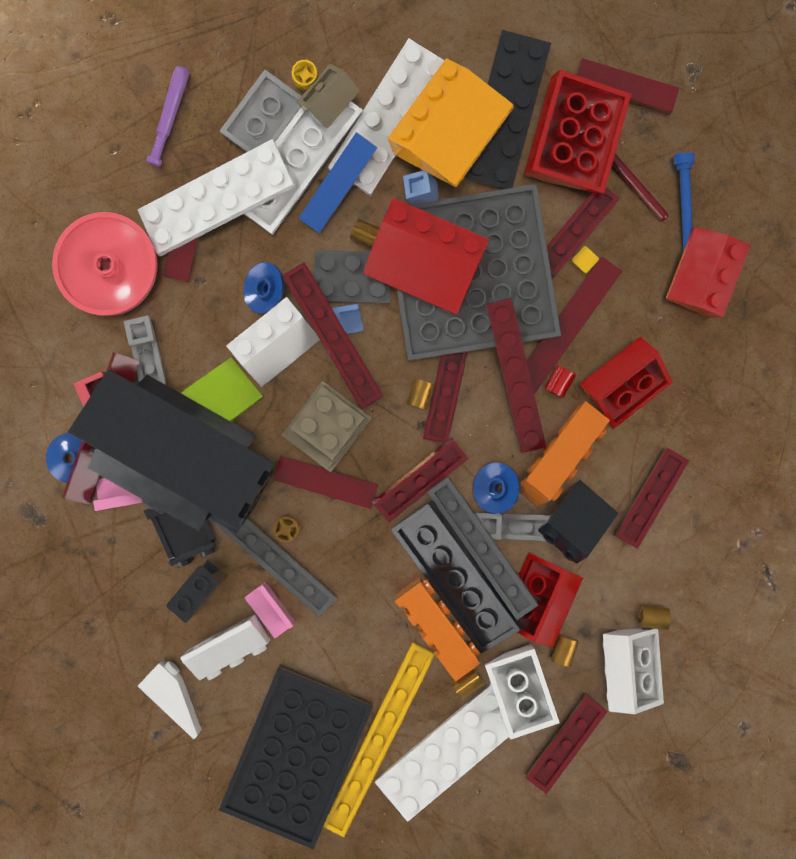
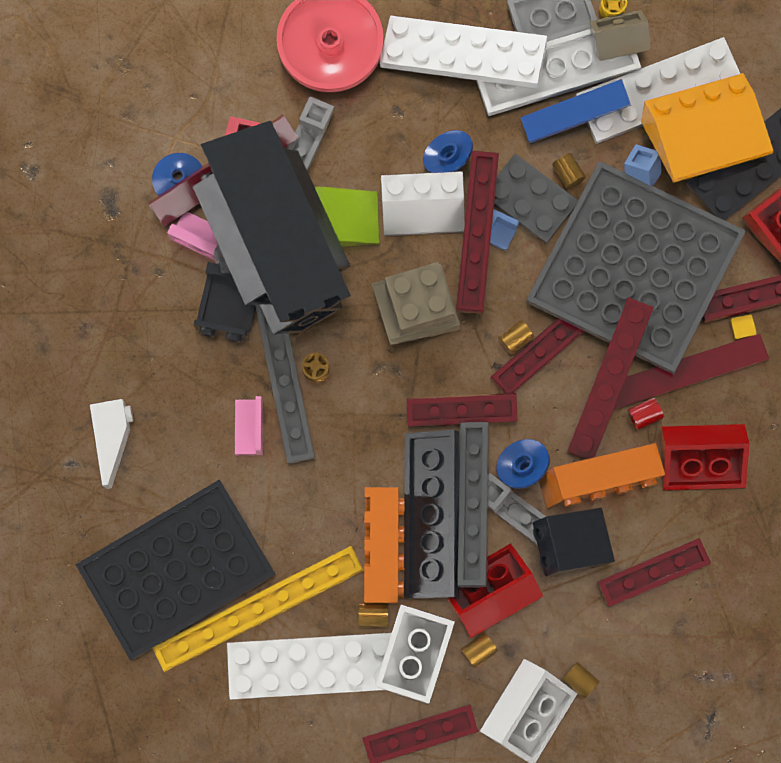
camera: 40 degrees right, 10 degrees down
dark red tile [162,237,200,282] -> none
black panel [166,559,228,623] -> none
white slope [180,613,270,681] -> none
dark red tile [273,456,378,509] -> none
red slope [363,198,489,315] -> none

